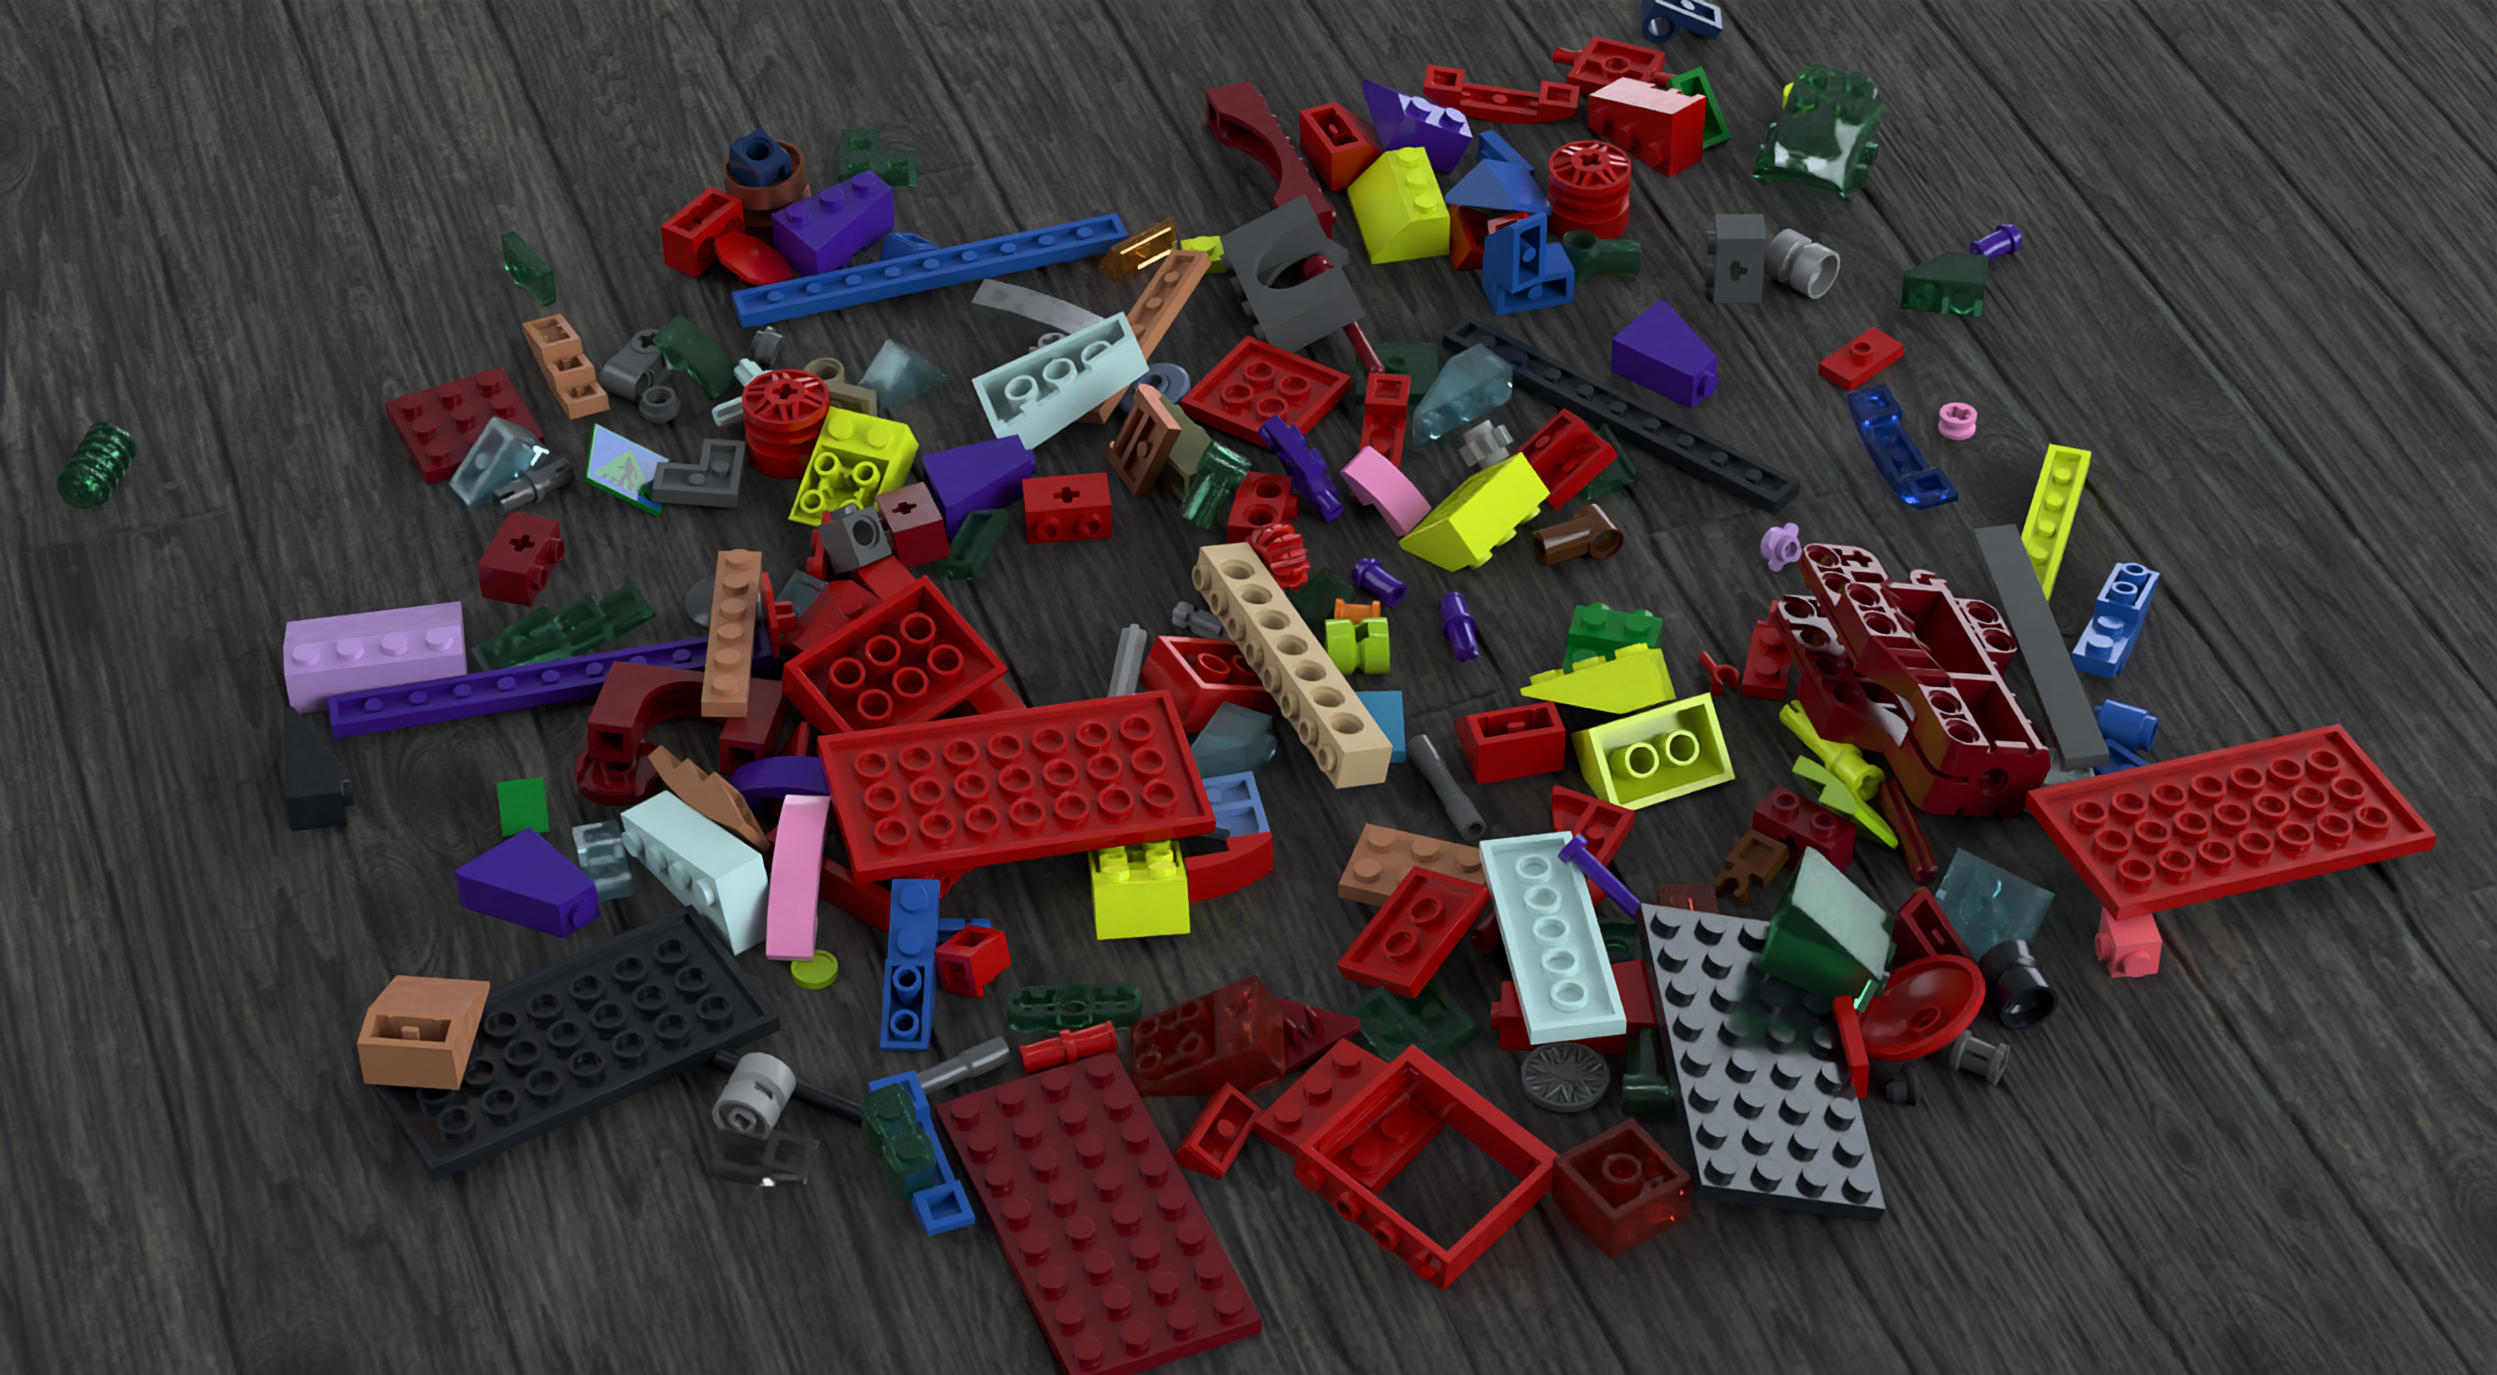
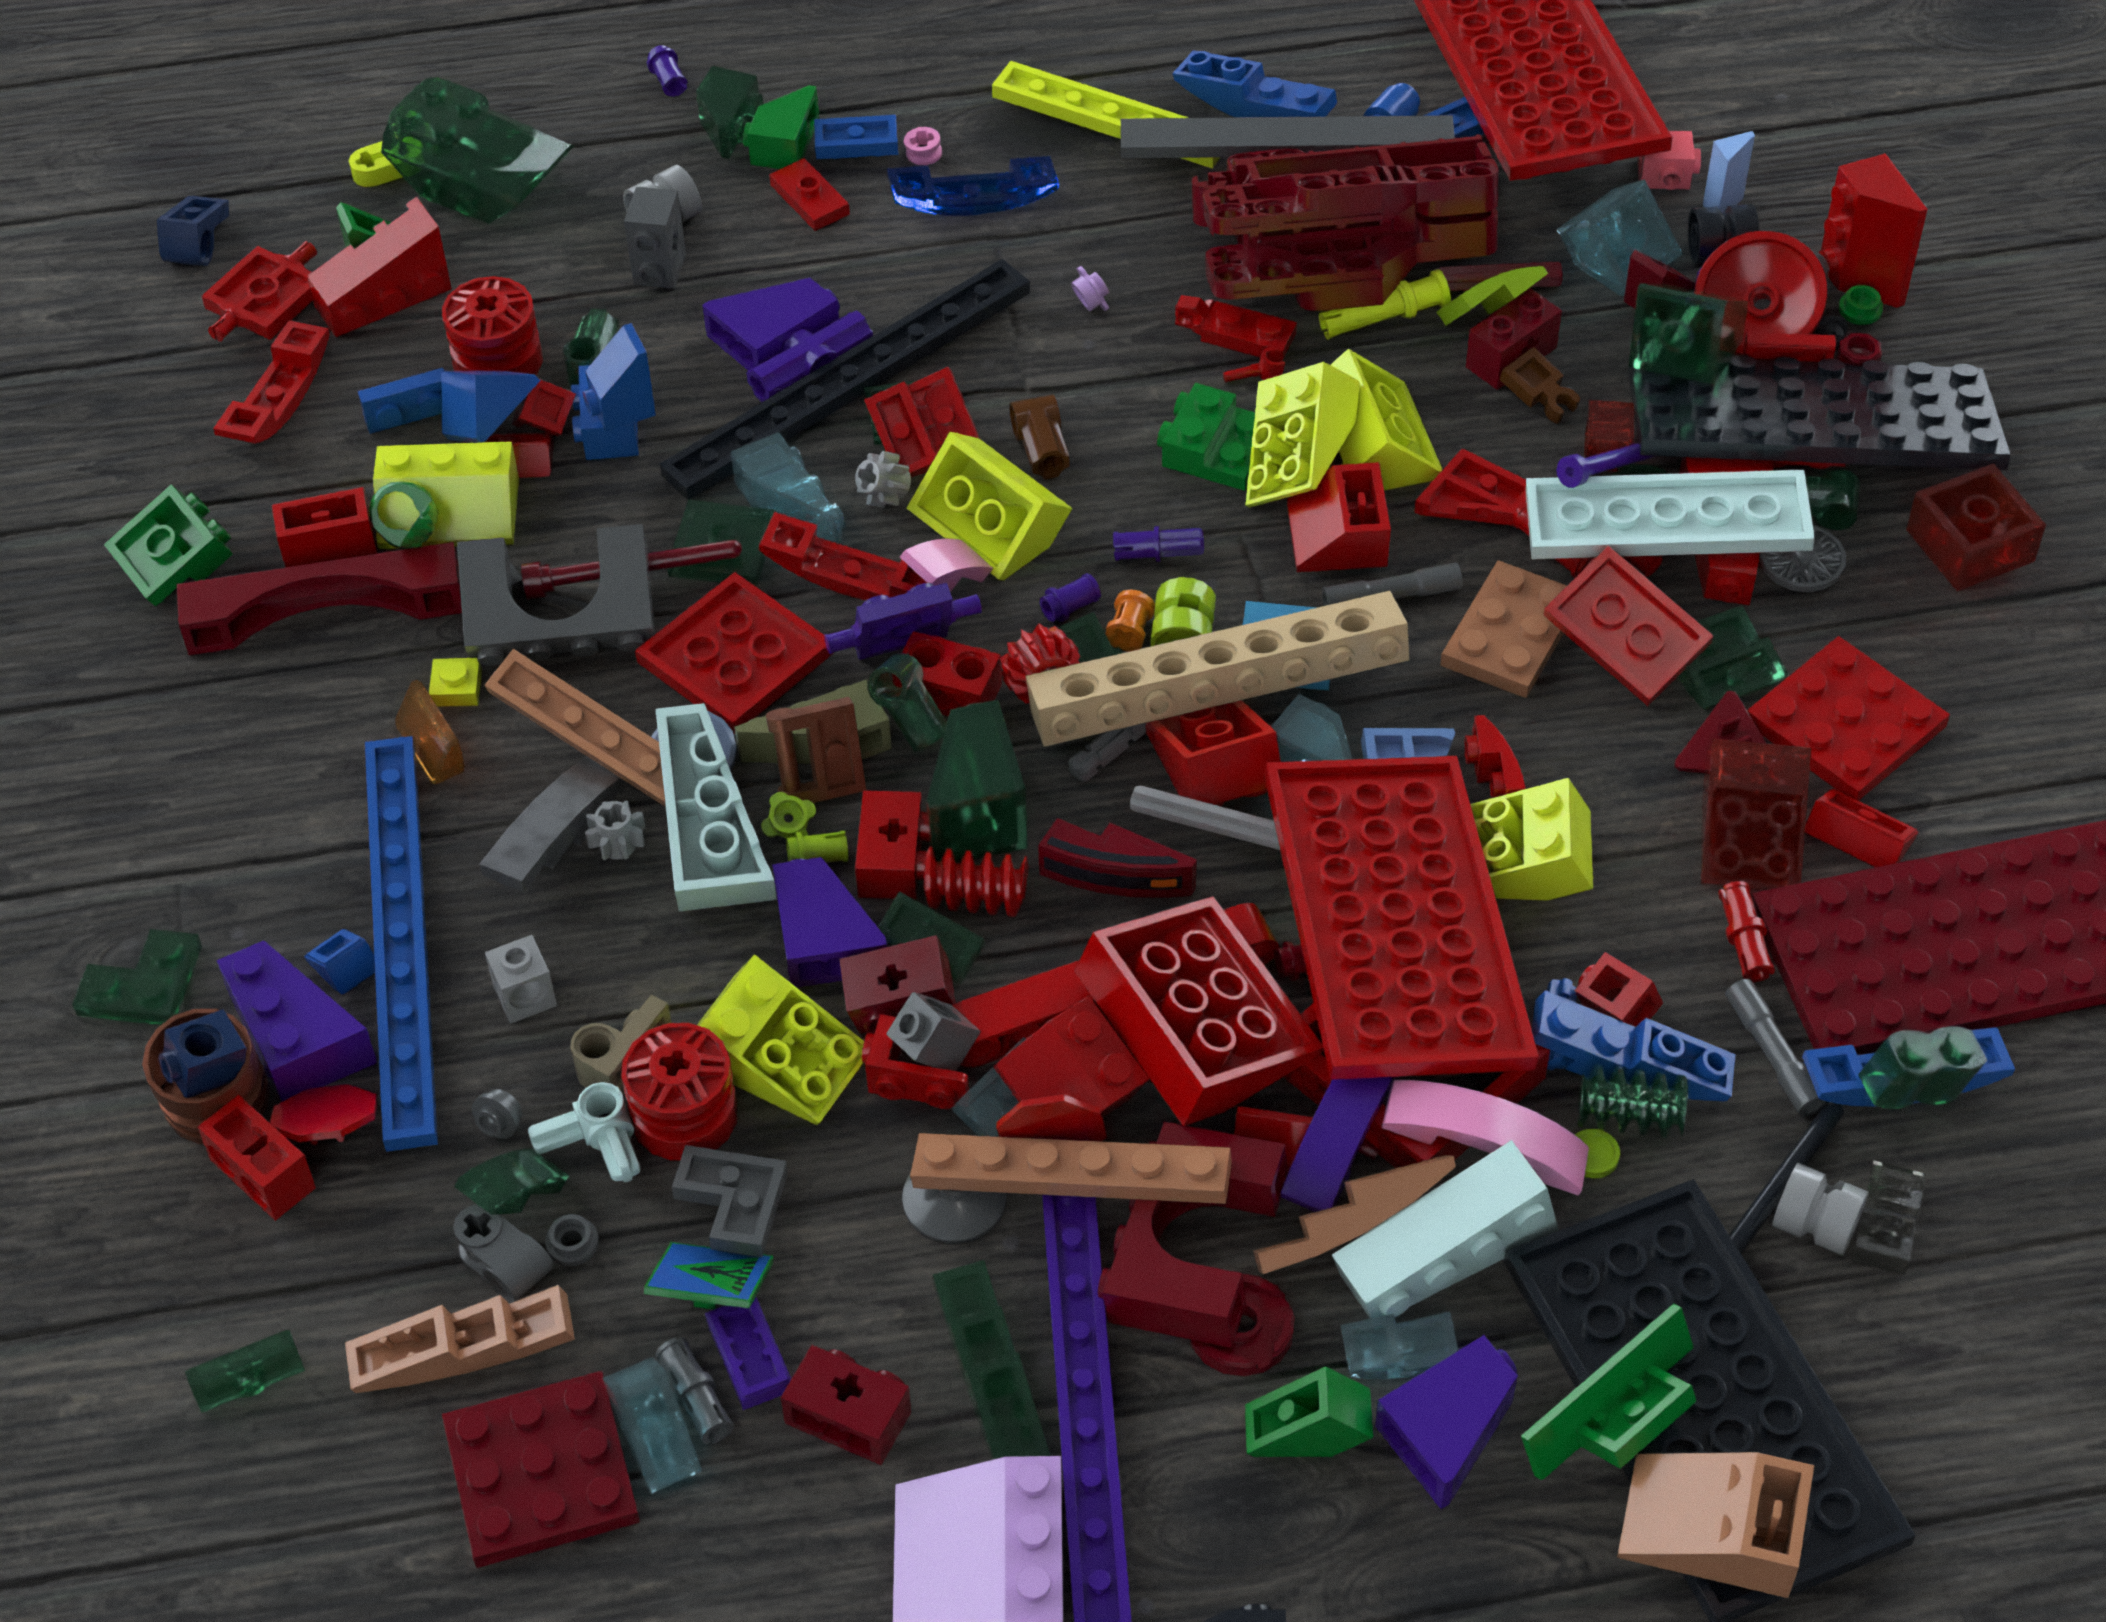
camera: 80 degrees left, 10 degrees up
clear light blue slope [857,338,948,413] -> none
clear green beam [1005,983,1143,1033] -> none
red window [1293,1044,1562,1291] -> none
dark purple slope [1361,79,1473,174] -> none
none -> green plate [104,484,233,607]
none -> green piece [369,481,439,549]
none -> light grey brick [485,935,557,1024]
none -> dark purple plate [705,1297,791,1410]
none -> green slope [743,85,820,169]
none -> dark purple piece [747,310,873,402]
none -> lime plate [761,792,816,838]
none -> lime pin [786,830,848,863]
none -> blue plate [814,115,898,159]
none -> red piece [924,846,1029,917]
none -> clear green slope [927,700,1028,863]
none -> dark red slope [1038,818,1197,898]
none -> green bracket [1521,1304,1696,1480]
none -> clear green piece [1577,1063,1688,1139]
none -> light blue slope [1703,131,1755,213]
none -> red slope [1818,153,1928,308]
none -> dark red tile [1837,333,1882,366]
none -> green plate [1839,285,1883,325]

